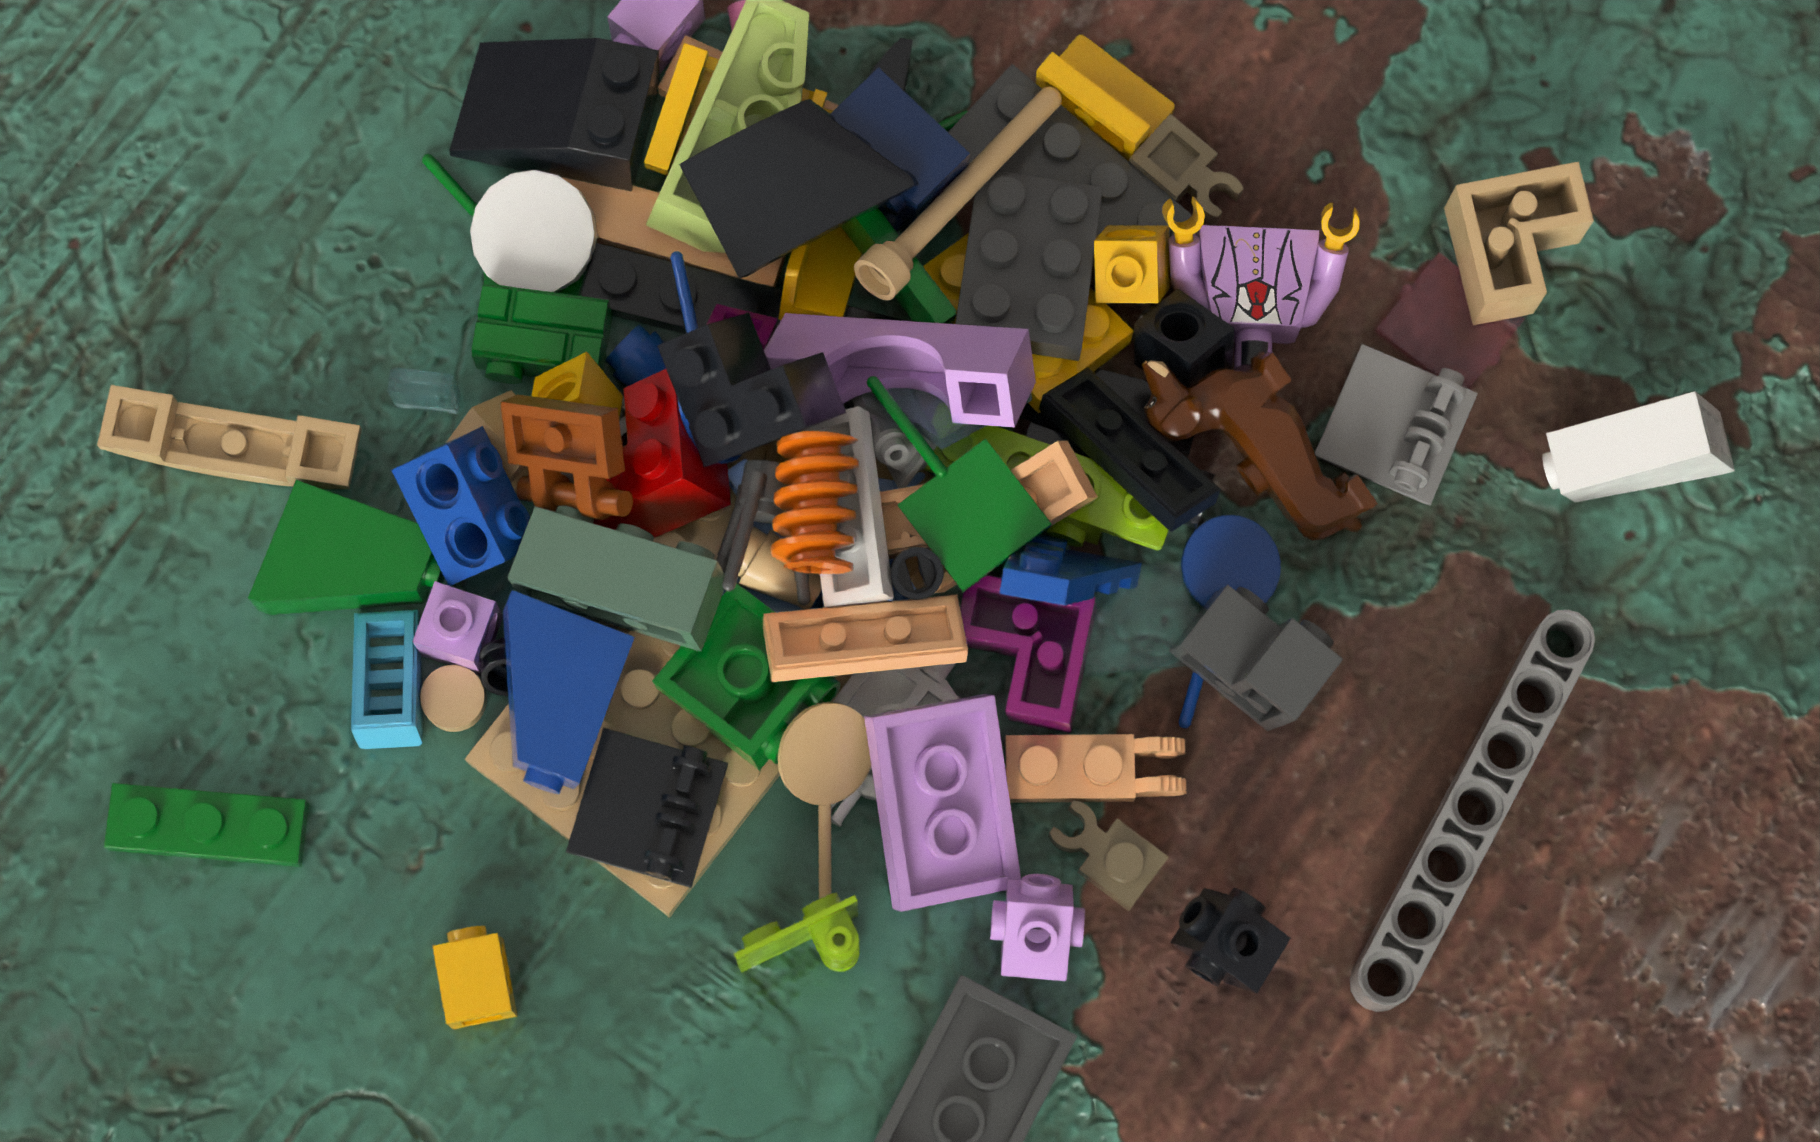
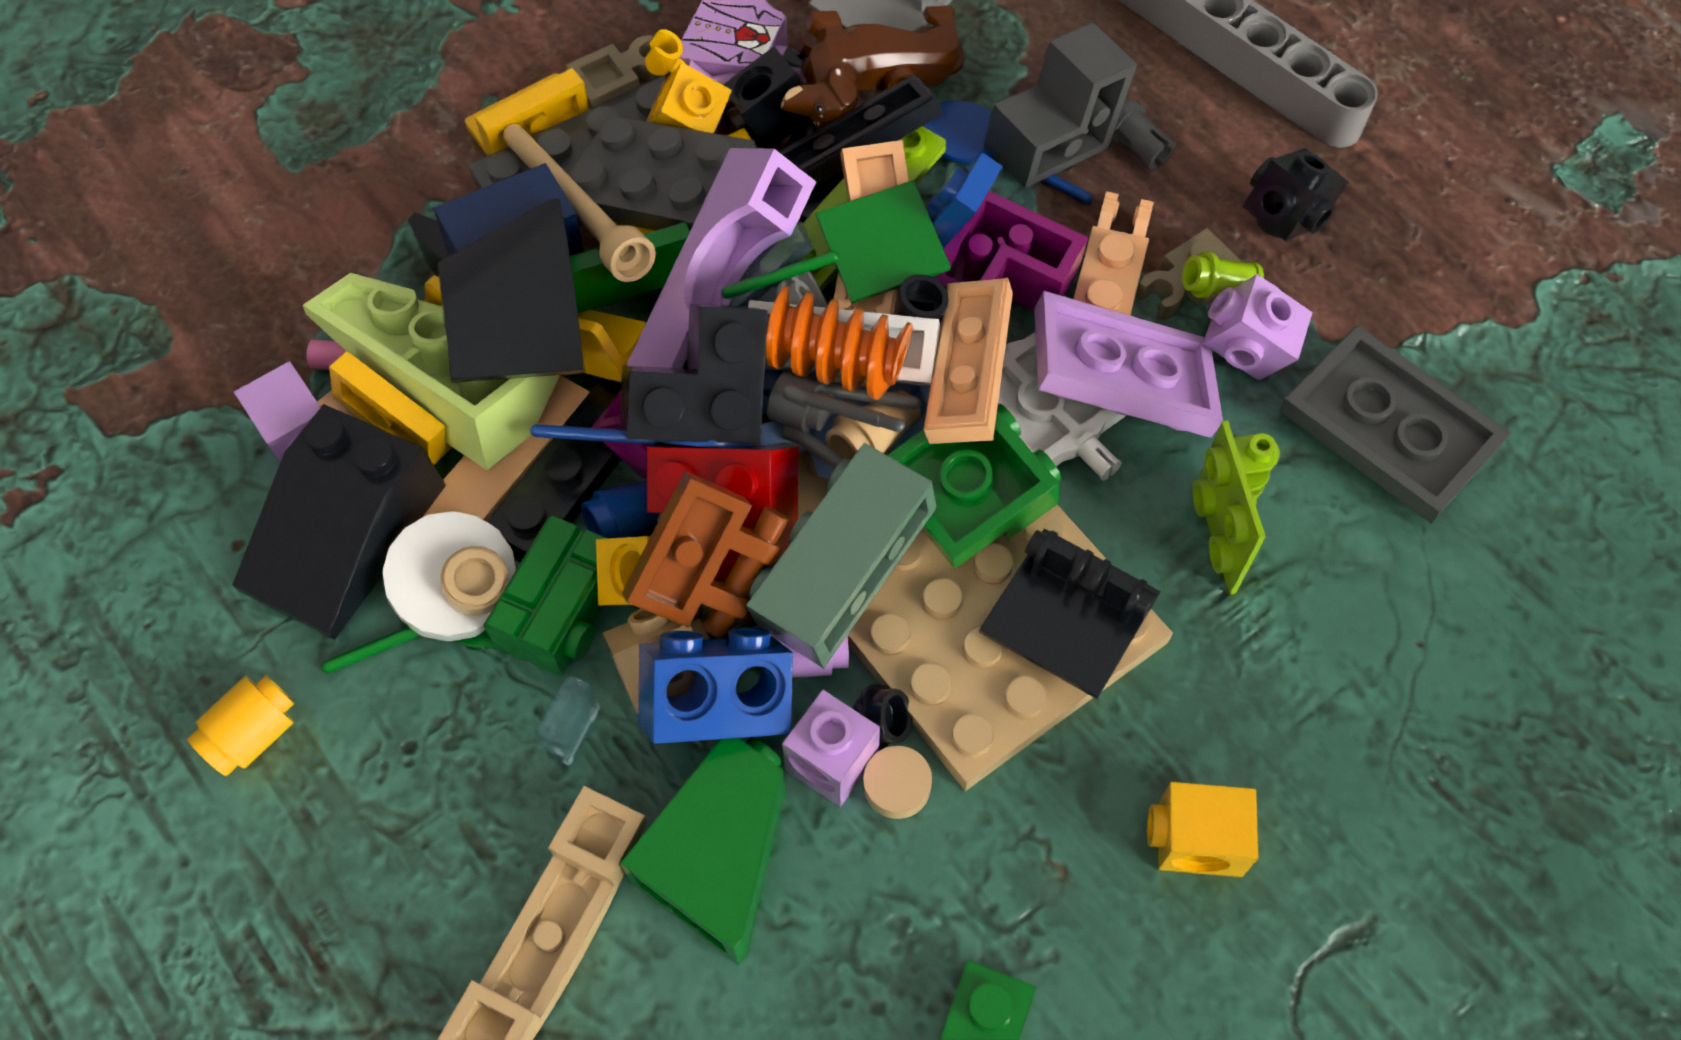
camera: 70 degrees left, 15 degrees down
medium azure slope [351,610,423,749] -> none
blue slope [503,590,635,794] -> none
tan piece [778,702,871,899] -> none
none -> yellow brick [187,675,295,777]
none -> tan tile [441,546,509,616]
none -> dark grey pin [1112,98,1177,170]
none -> lime pin [1182,251,1264,299]

